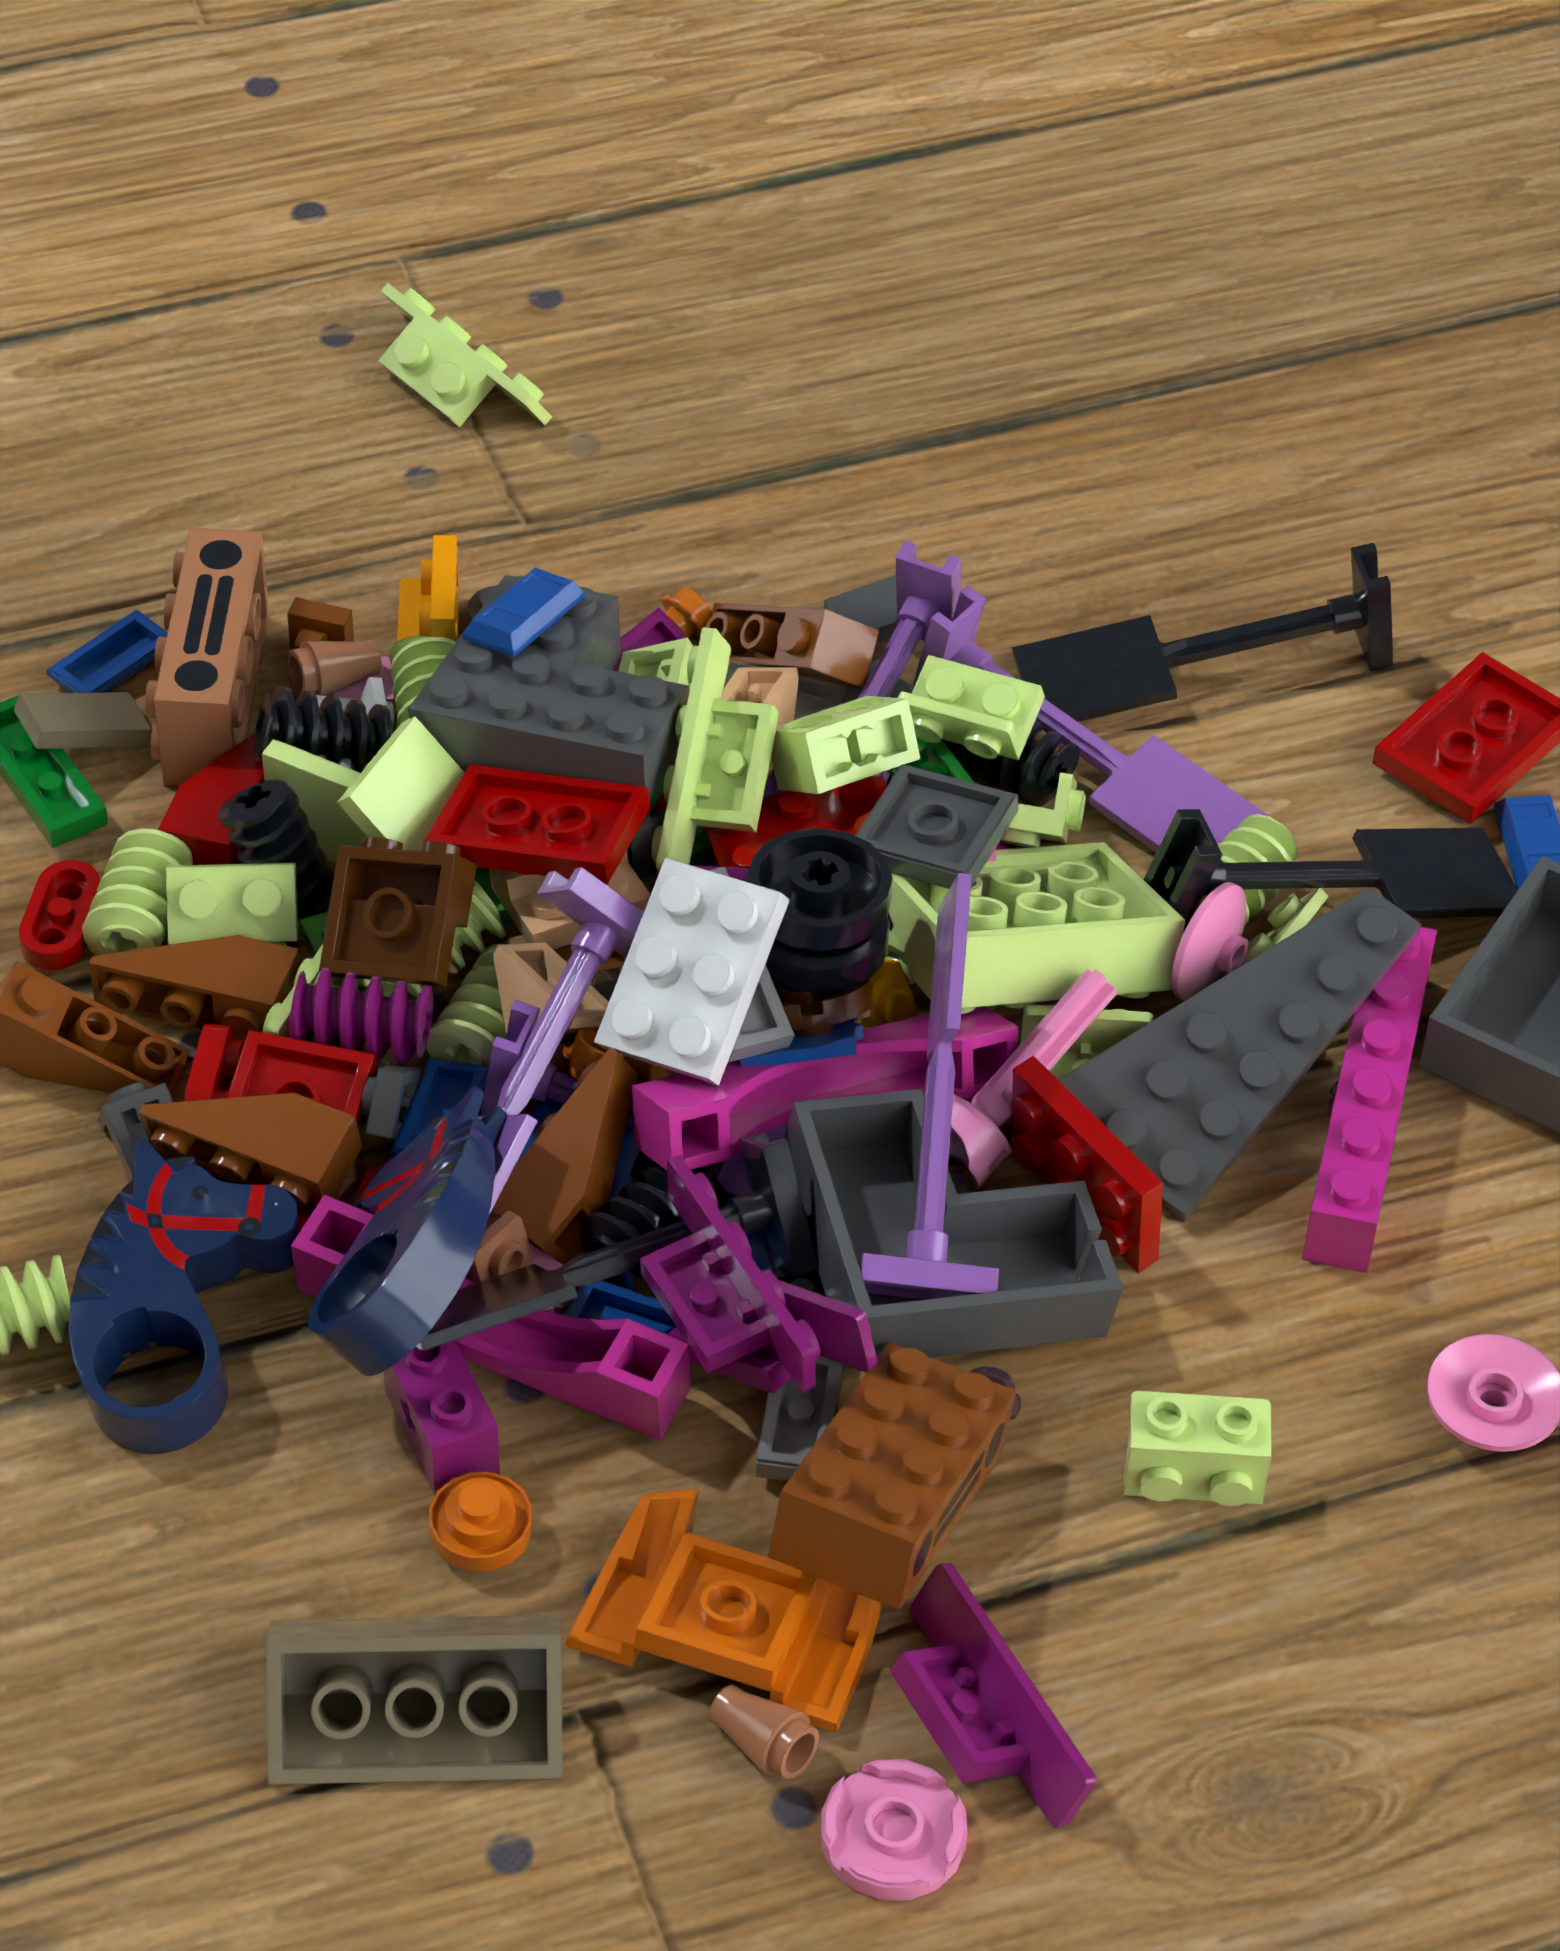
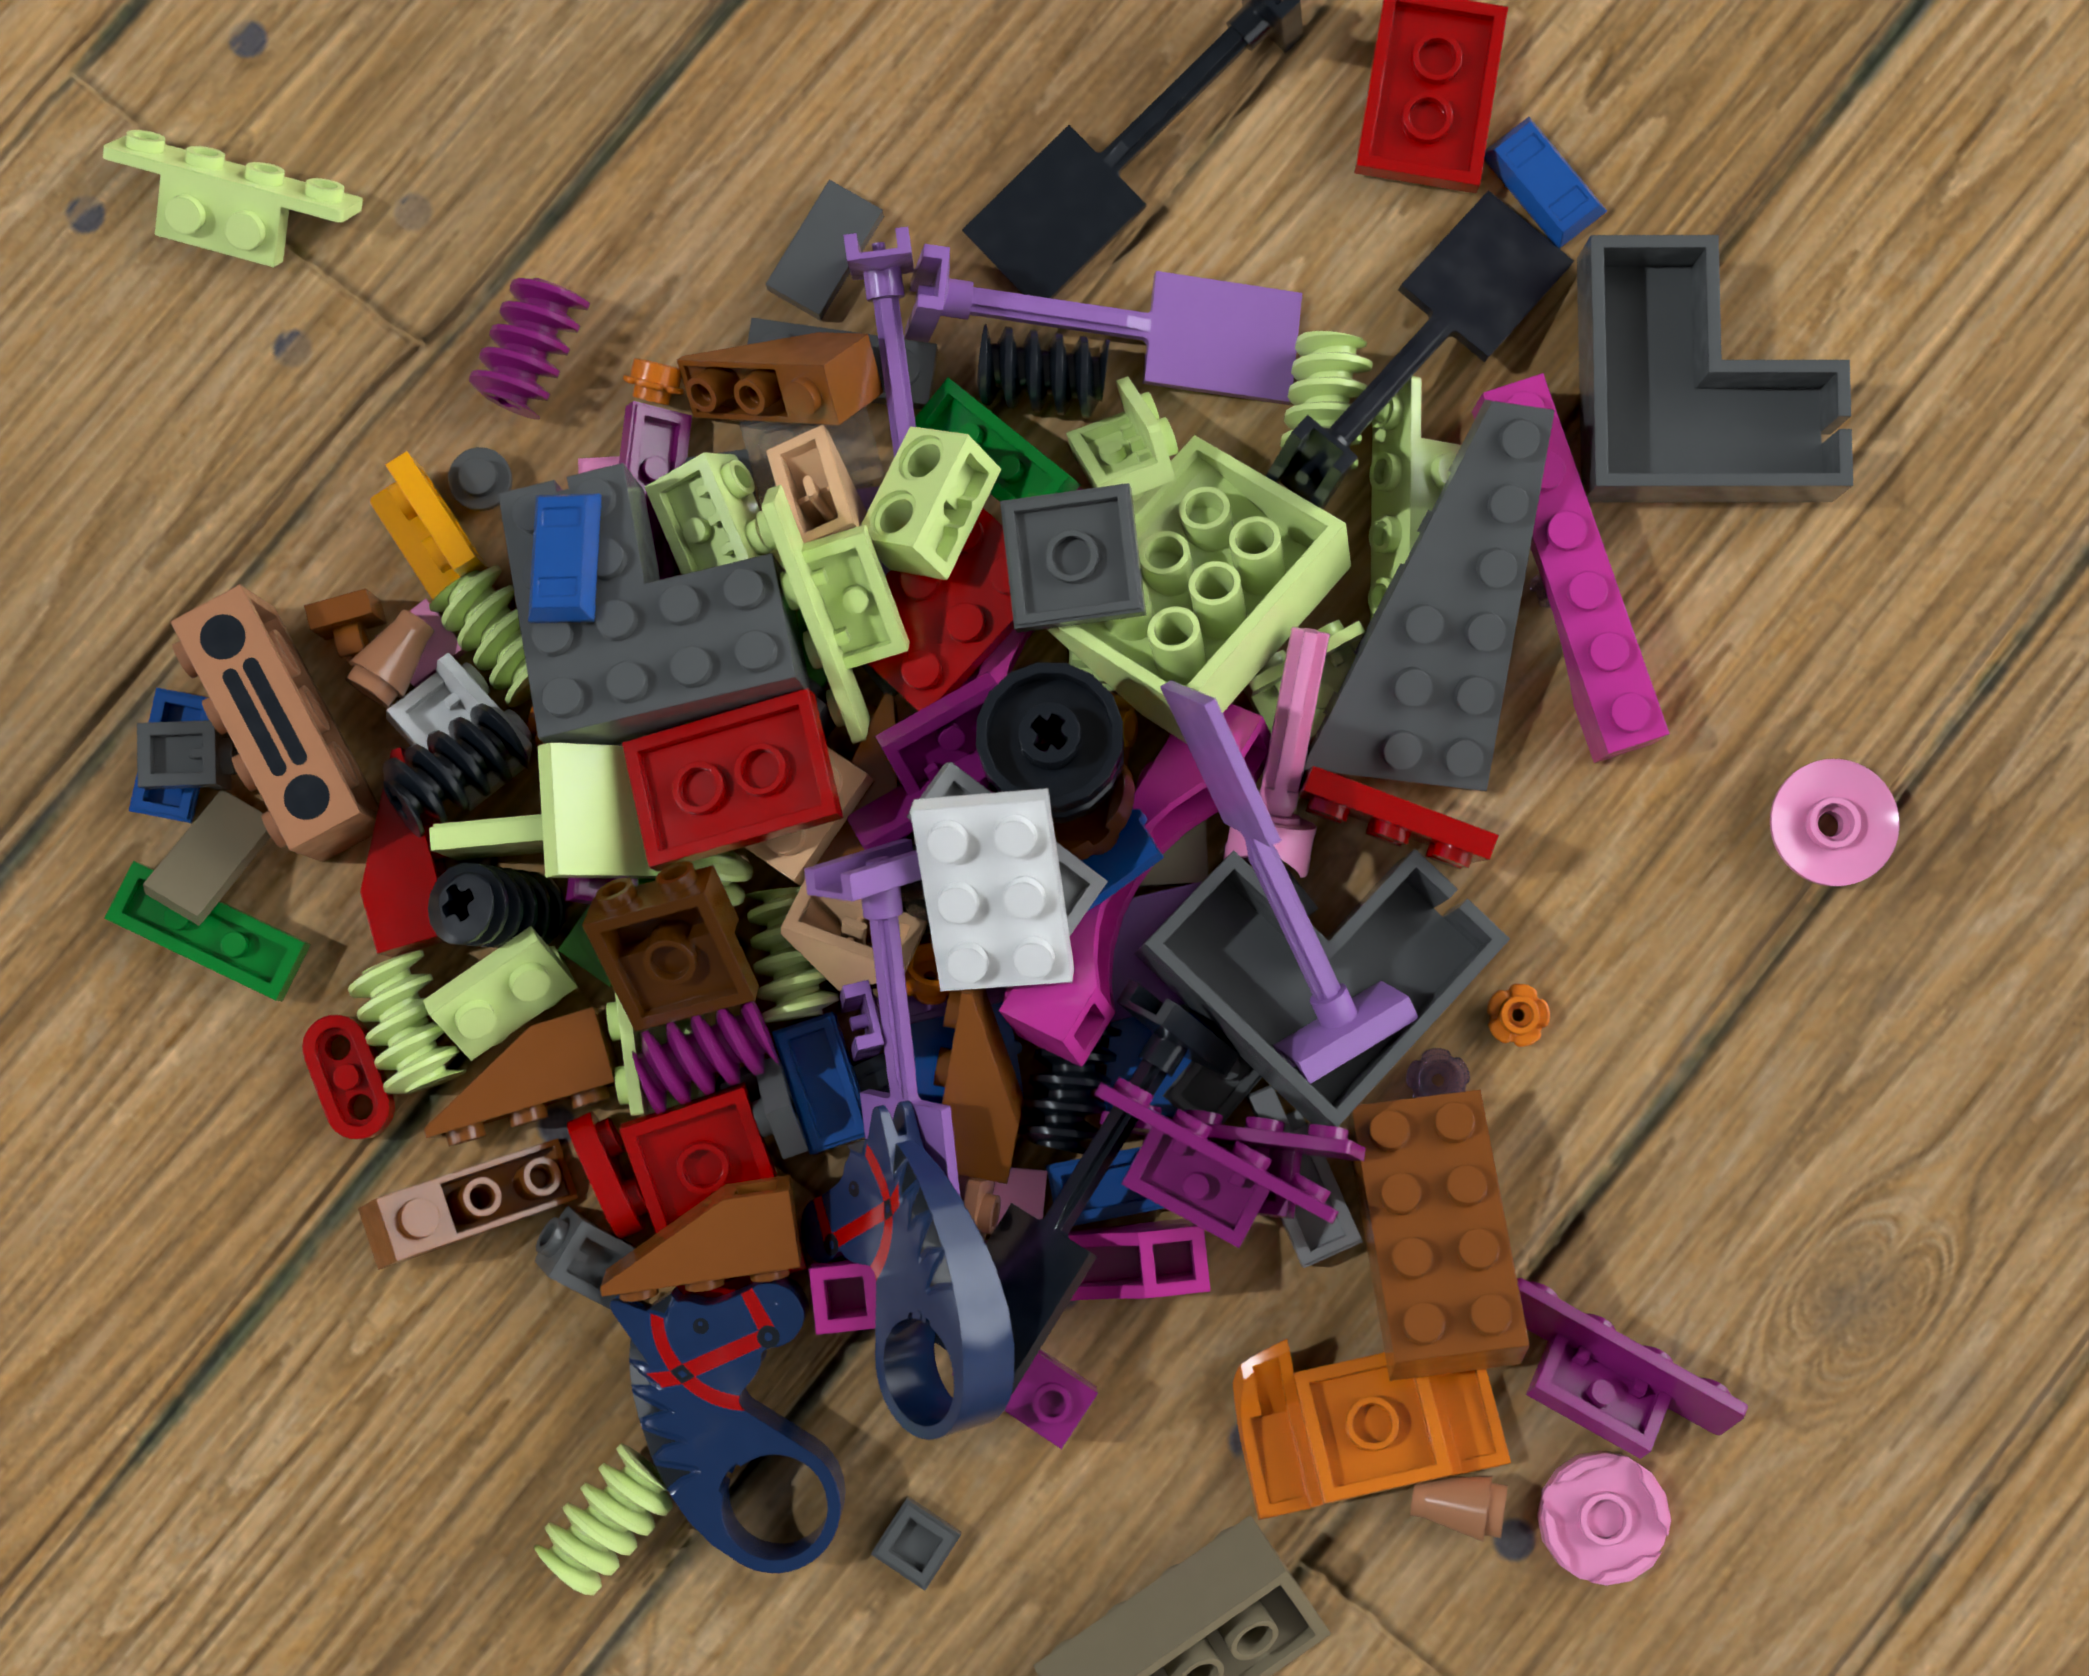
camera: 30 degrees left, 35 degrees up
orange plate [429,1472,532,1572] -> none
yellowish green bracket [898,655,1045,760] -> none
yellowish green bracket [1124,1391,1271,1506] -> none
bright pink dish [1171,882,1249,1001] -> none
none -> dark grey bracket [137,720,239,791]
none -> magenta piece [469,278,590,419]
none -> dark grey tile [871,1496,962,1590]
none -> orange plate [1487,984,1550,1047]

